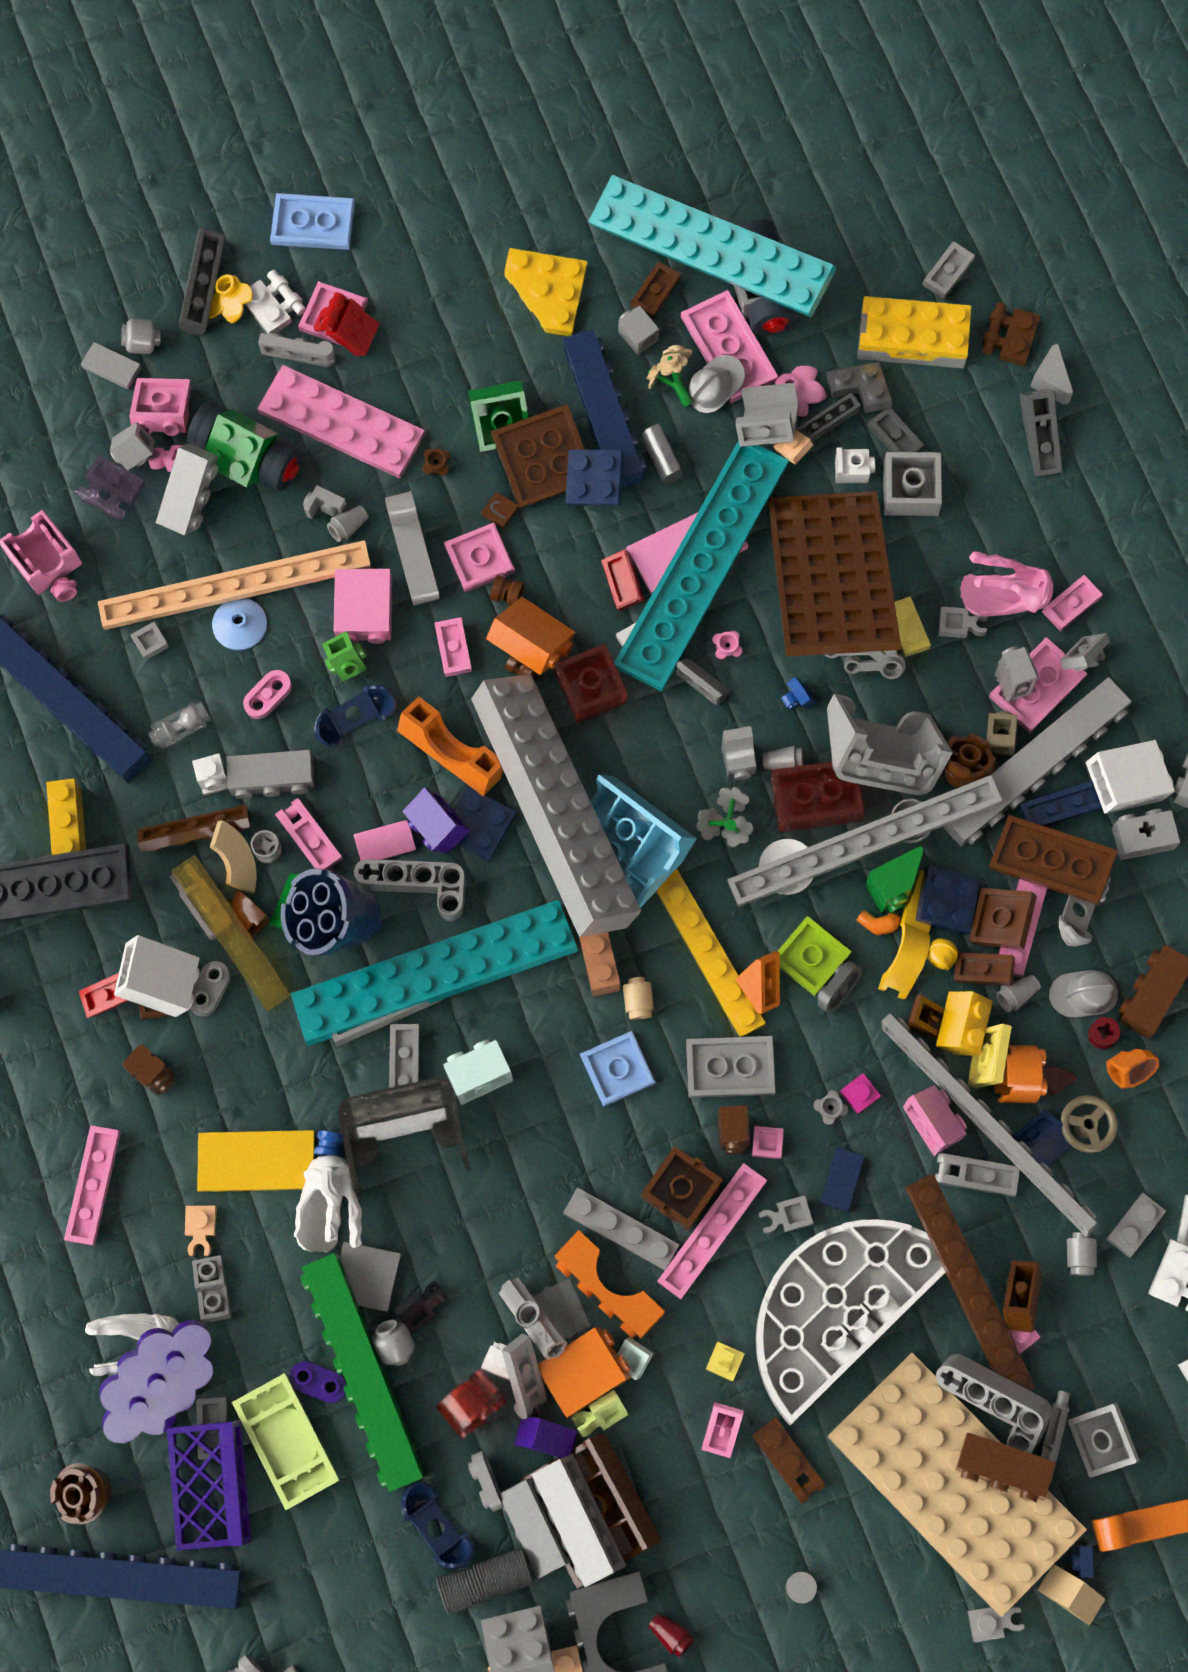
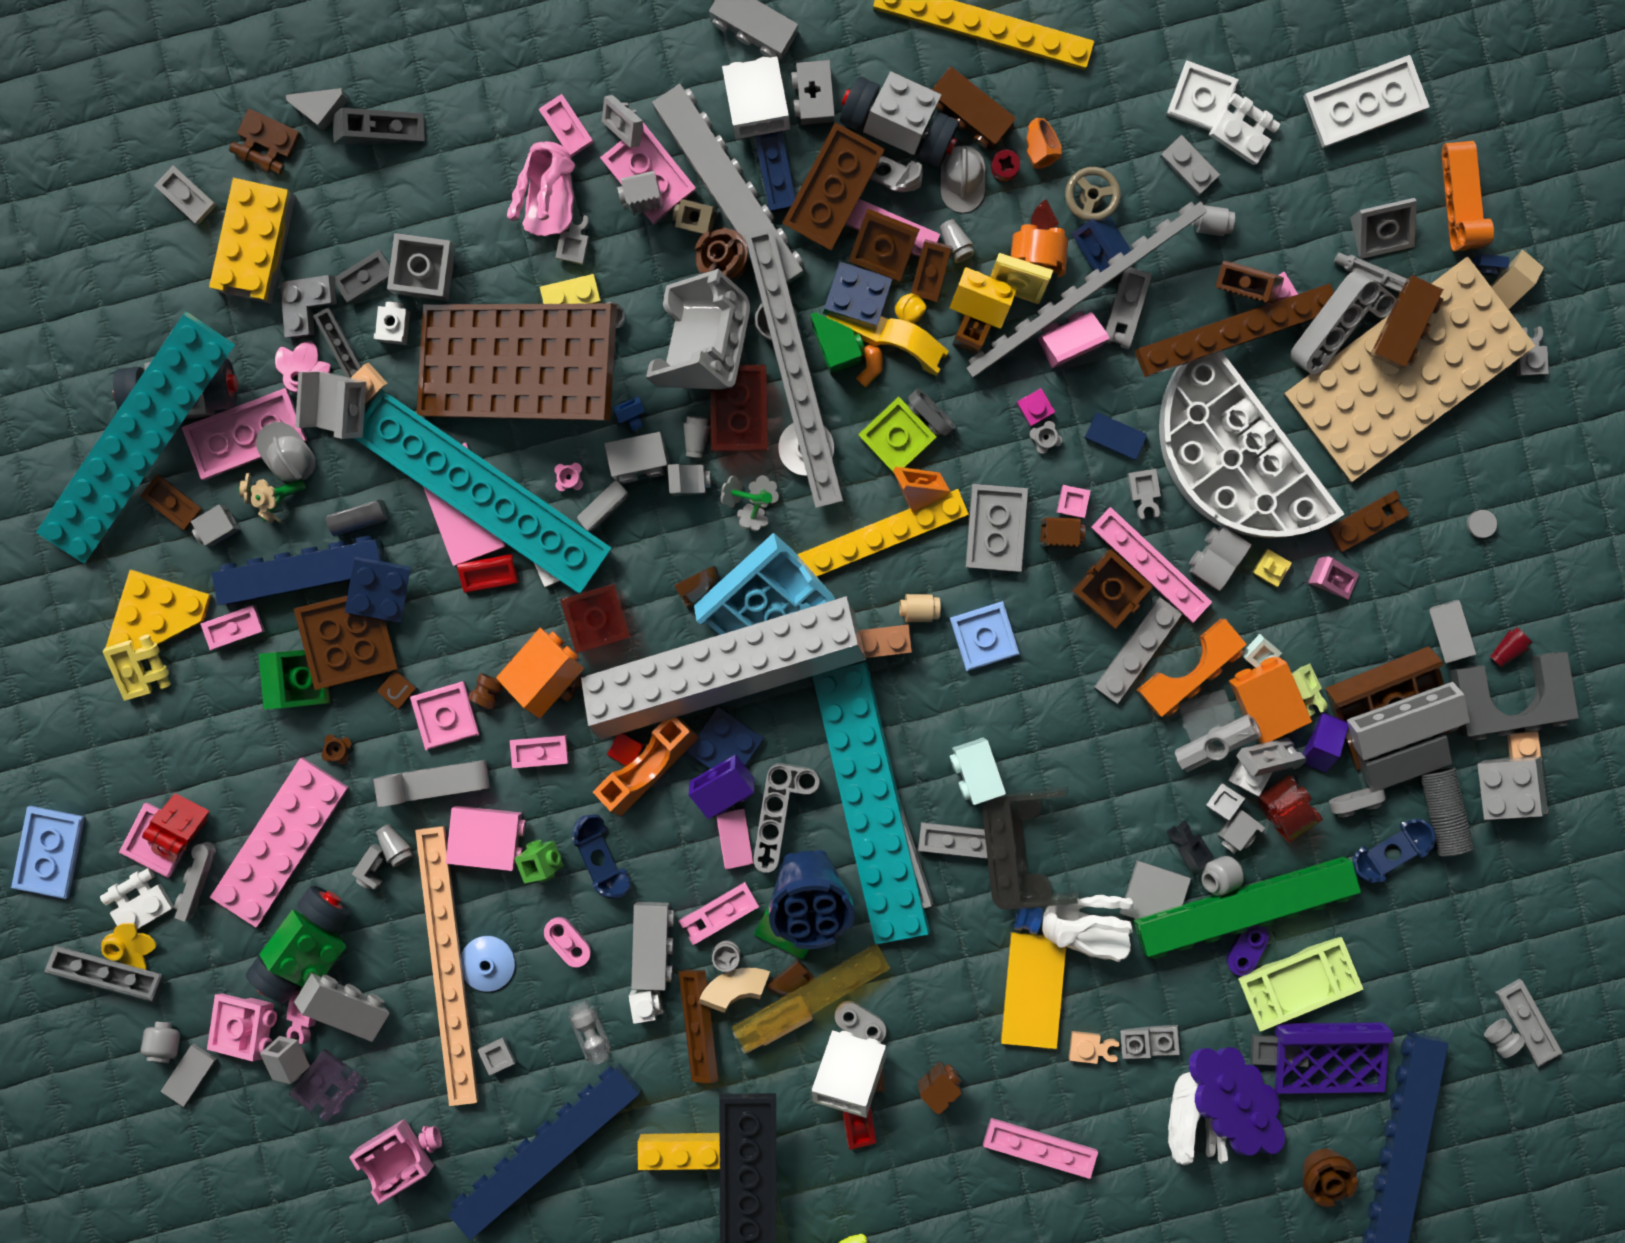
camera: 90 degrees left, 15 degrees up
none -> light yellow plate [103,634,171,701]
none -> bright pink plate [201,605,265,650]
none -> light grey brick [605,432,670,484]
none -> red slope [607,733,645,766]
none -> reddish brown brick [674,566,718,610]
none -> brick [840,71,959,167]
none -> light grey brick [1189,526,1252,591]
none -> plate [1206,783,1246,823]
none -> light grey brick [1218,810,1265,854]
none -> light grey hinge [1429,600,1476,663]

